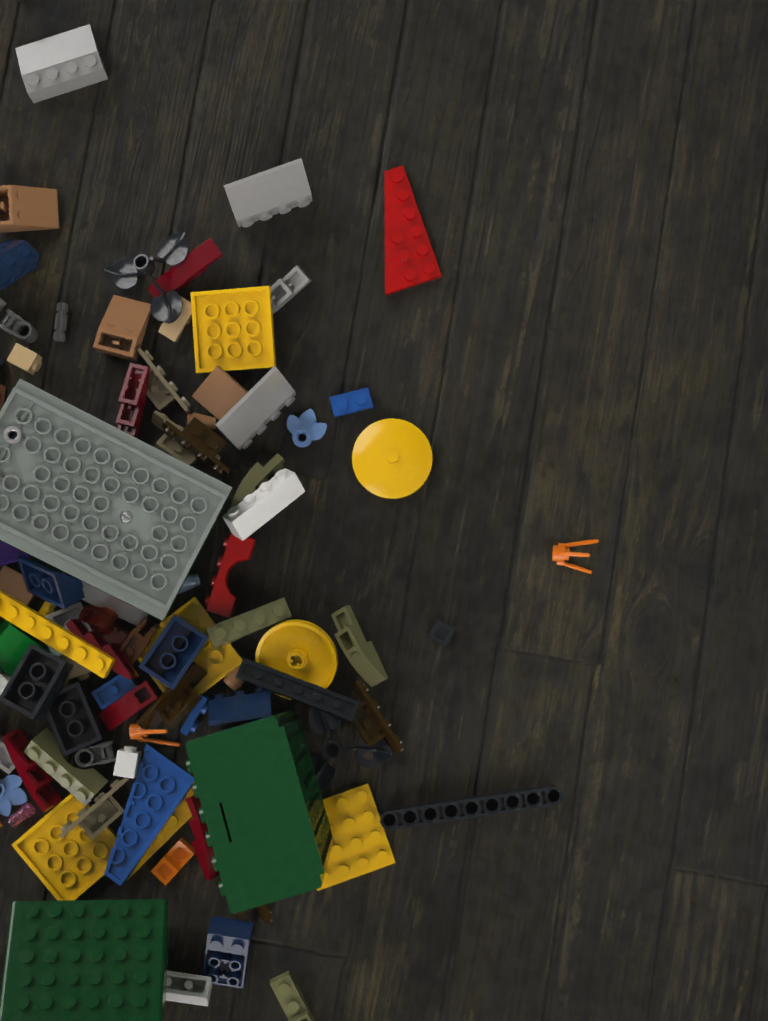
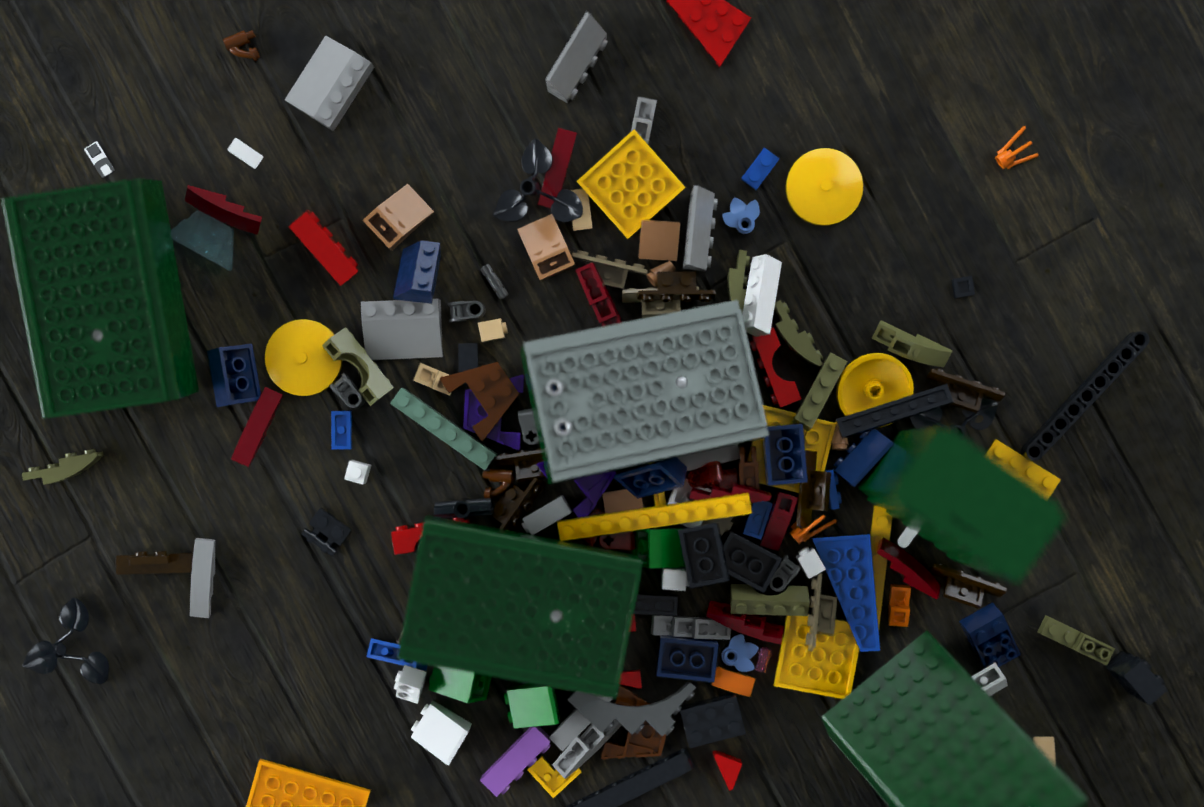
camera: 35 degrees left, 5 degrees up
none -> olive slope [774,300,823,367]

